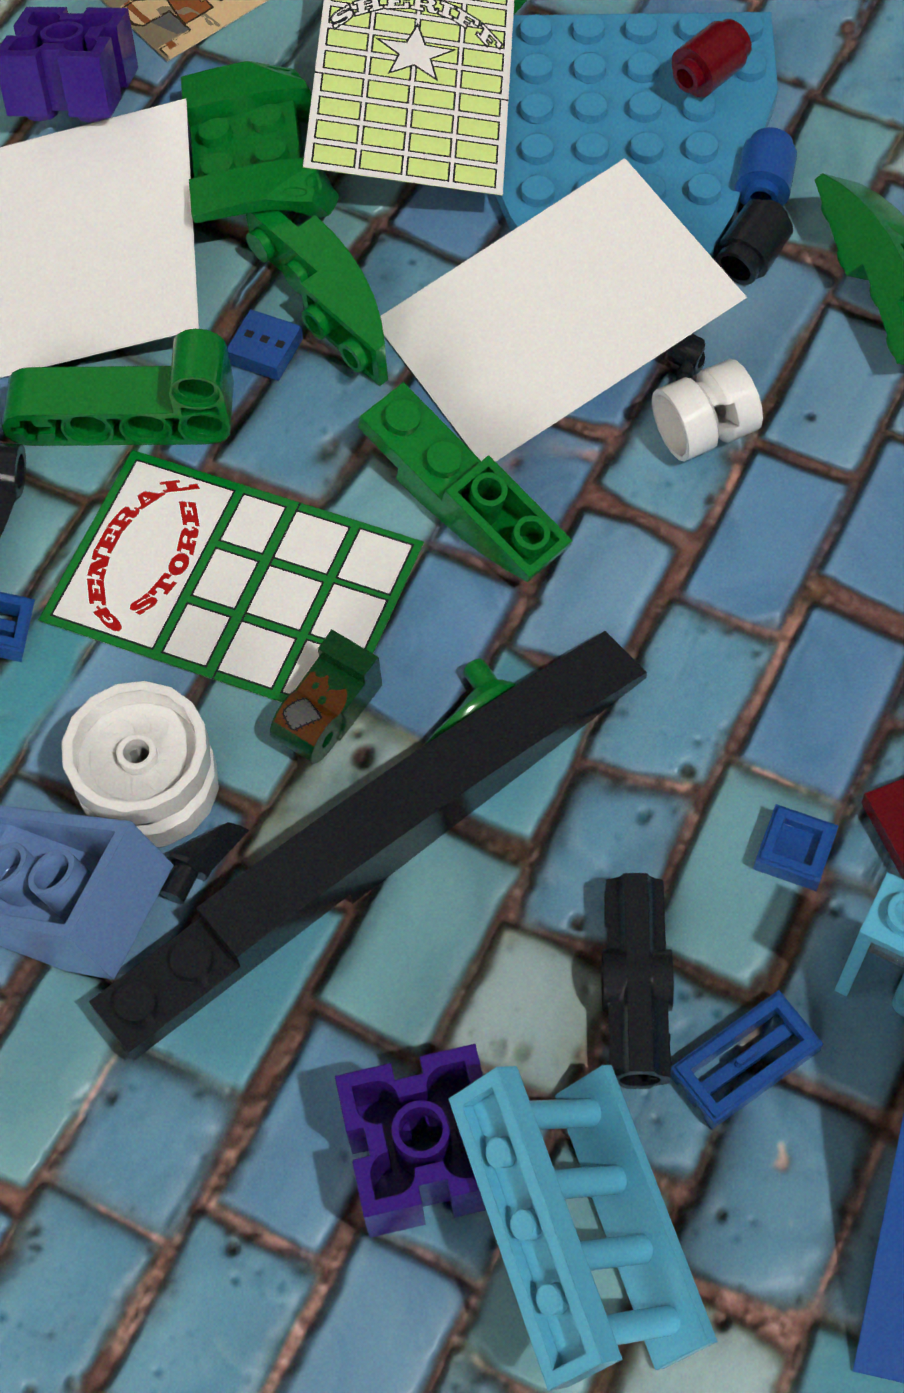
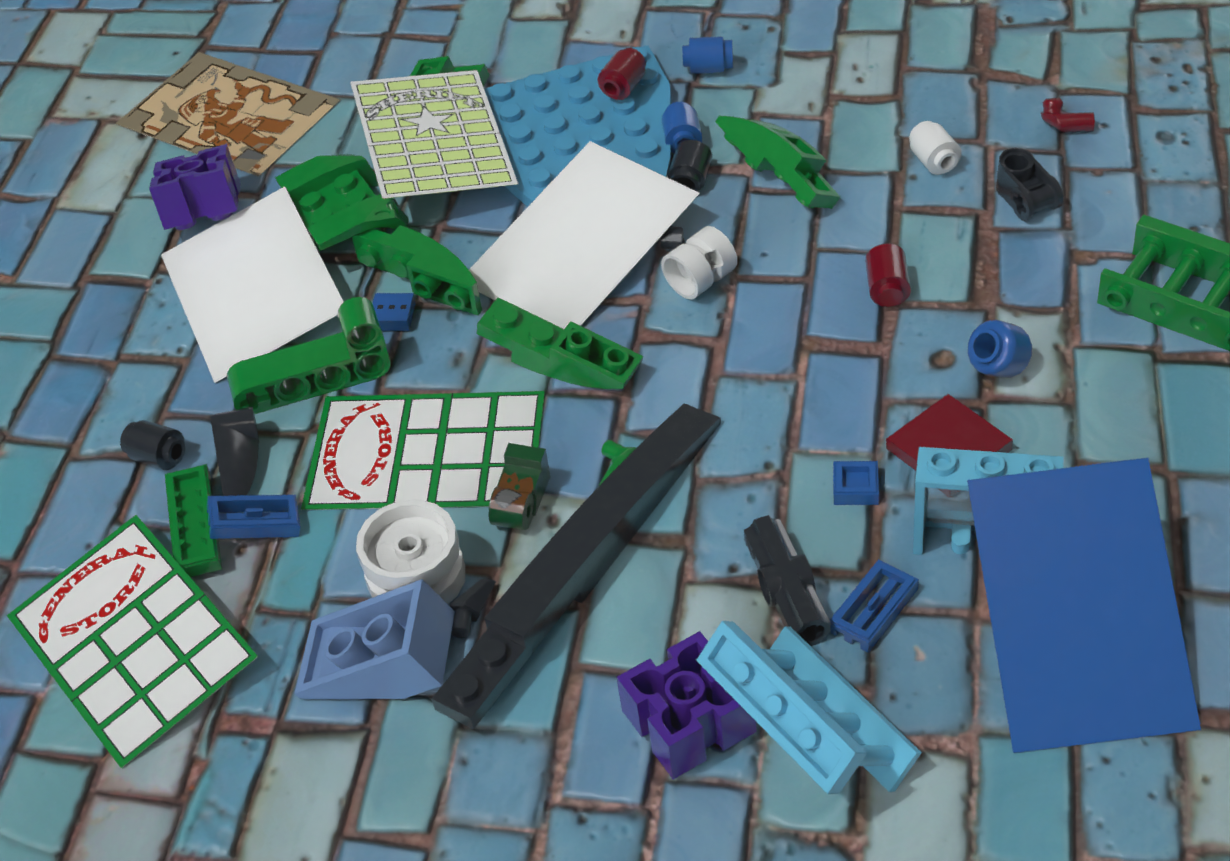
camera: 15 degrees left, 15 degrees down
none -> blue brick [682,36,733,74]

